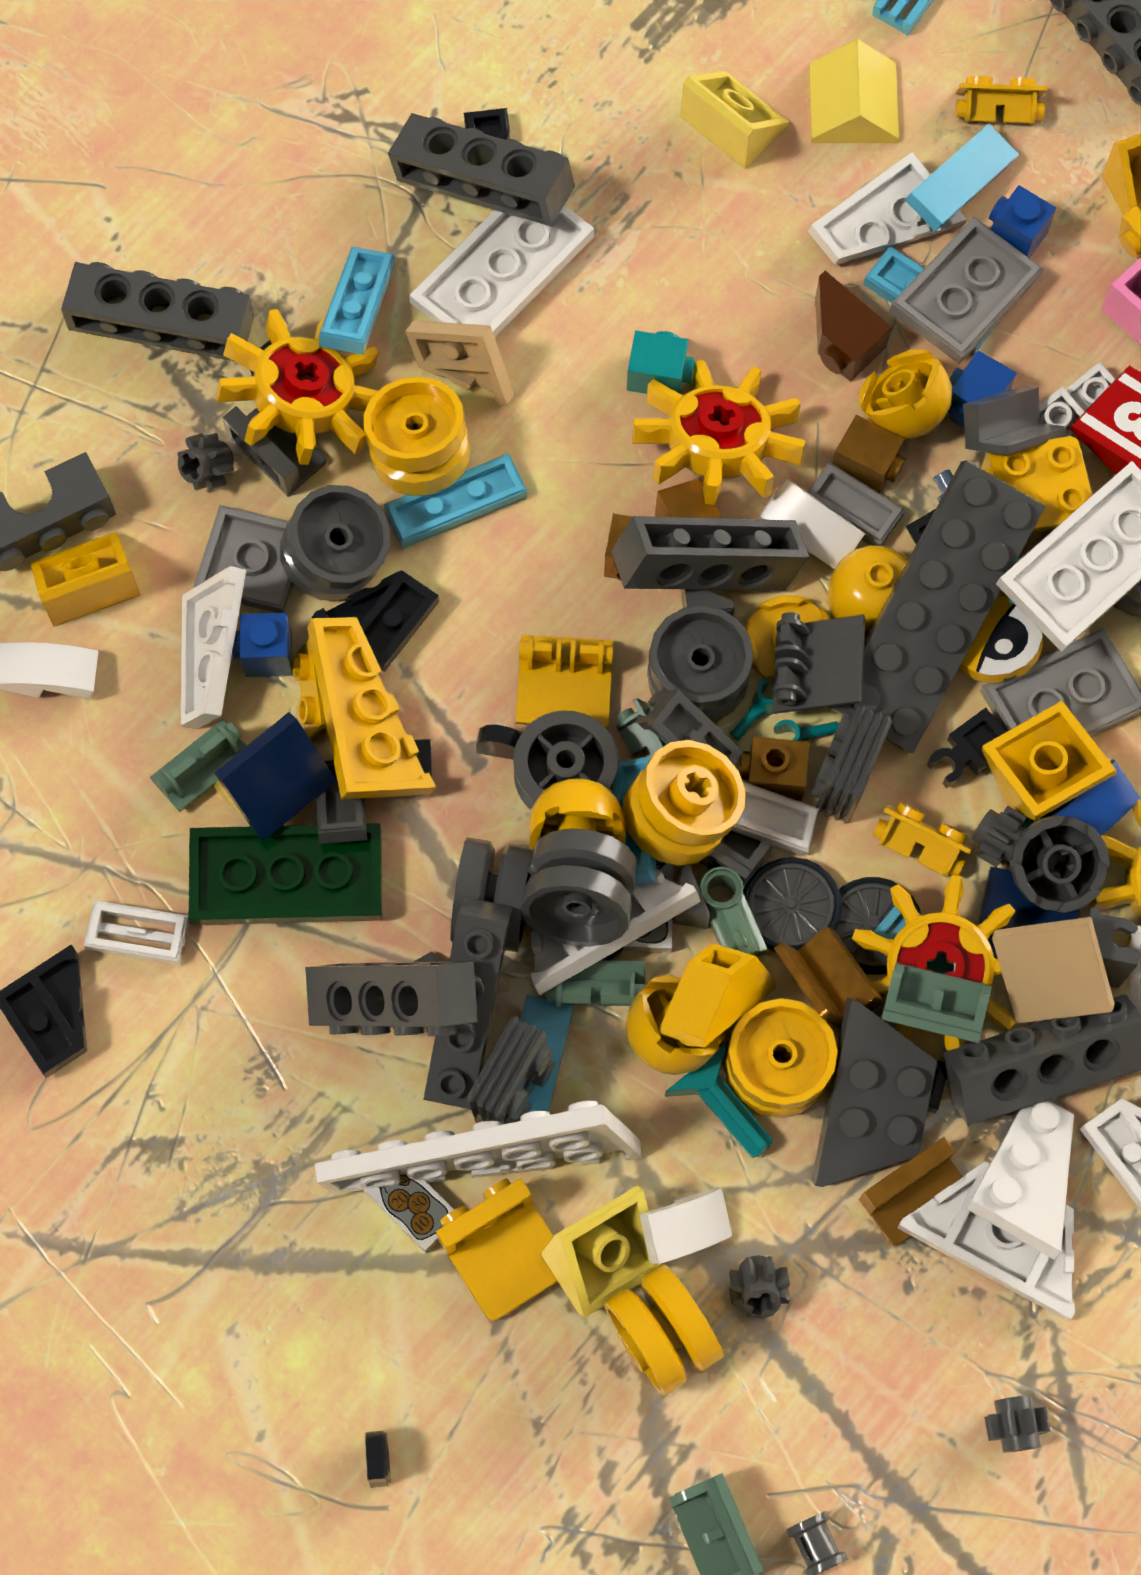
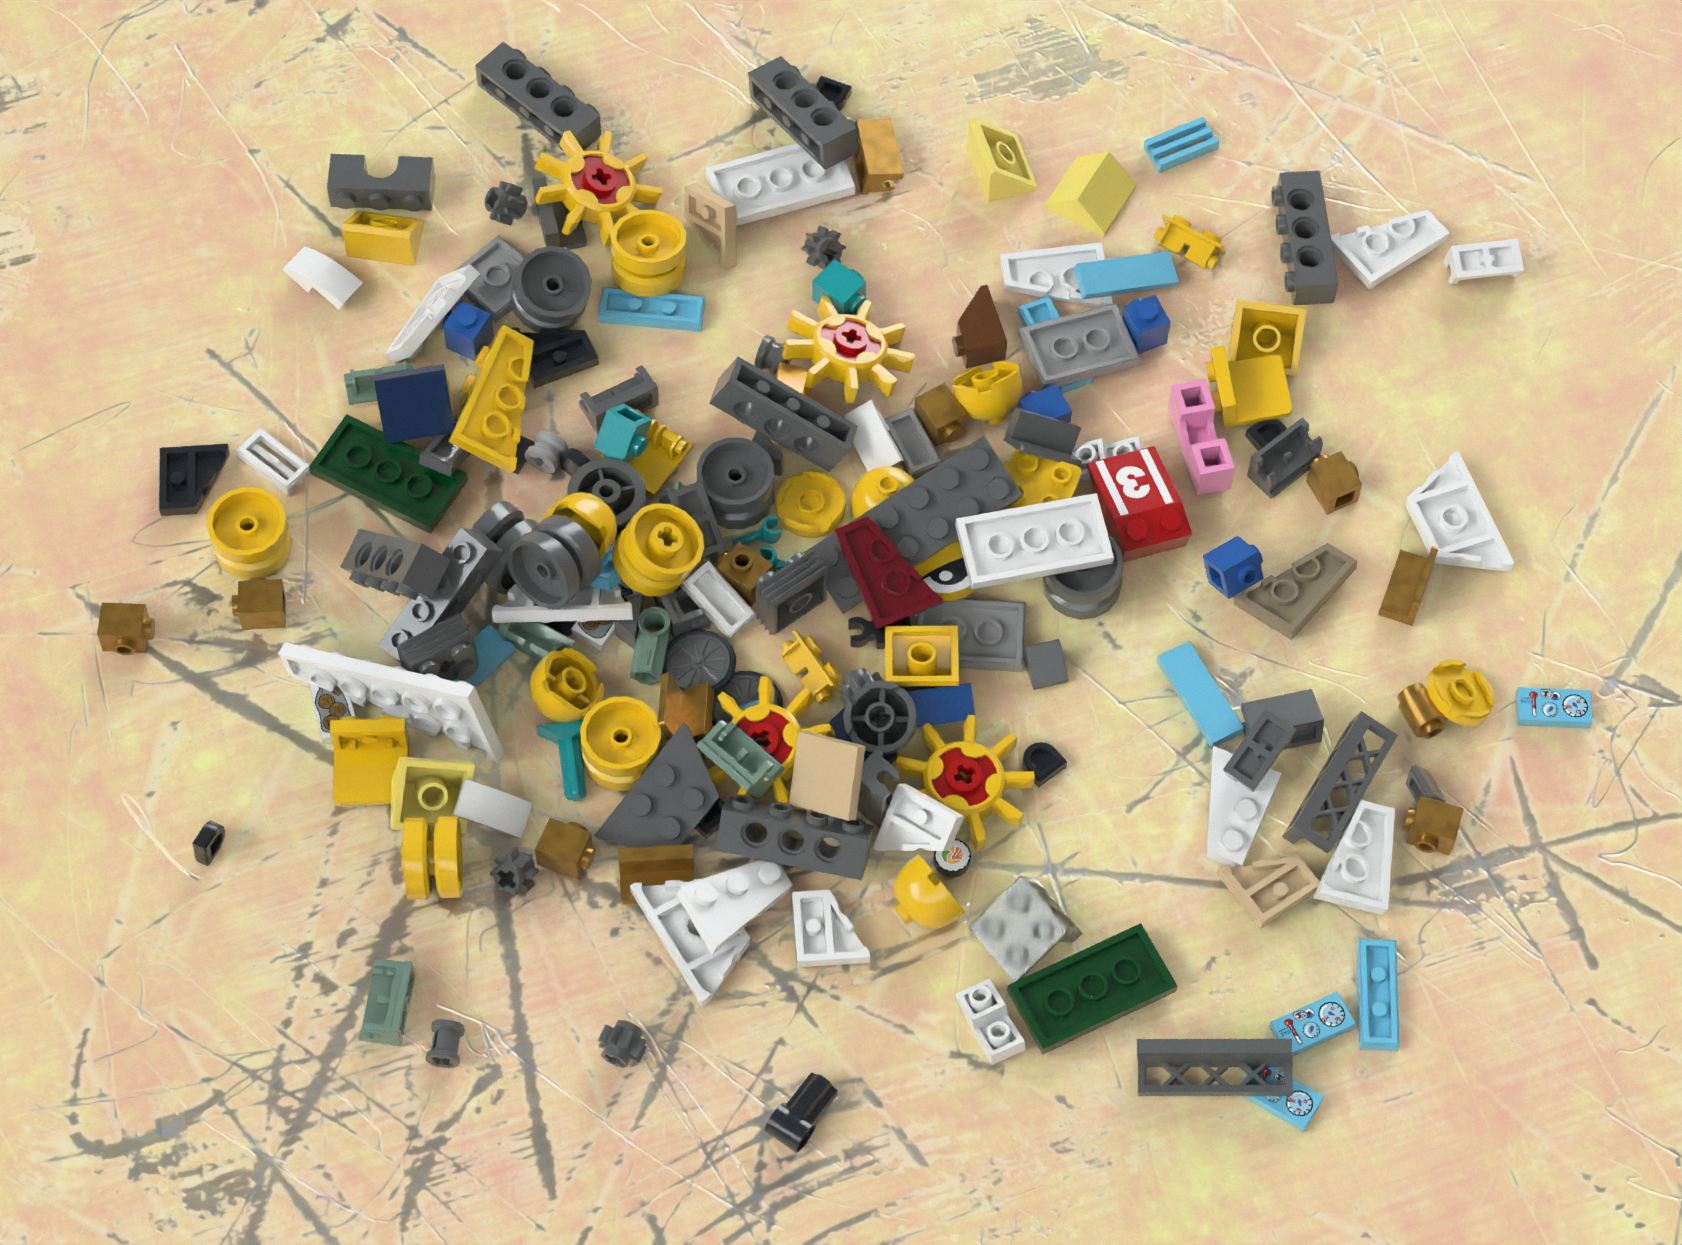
camera: 30 degrees right, 10 degrees down
medium azure tile [319,247,395,355] -> none
yellow slope [660,943,776,1048] -> none
dark grey hinge [772,612,865,714] -> none
none -> pearl gold brick [97,602,155,655]
none -> yellow wheel [206,487,292,579]
none -> pearl gold brick [232,577,286,630]
none -> light grey wheel [524,429,569,474]
none -> pearl gold brick [535,818,596,879]
none -> dark grey hinge [579,365,659,434]
none -> teal brick [593,404,653,462]
none -> dark grey wheel [755,335,791,375]
none -> dark grey gear [801,226,846,269]
none -> dark red wing [834,516,944,631]
none -> hinge [853,119,904,194]

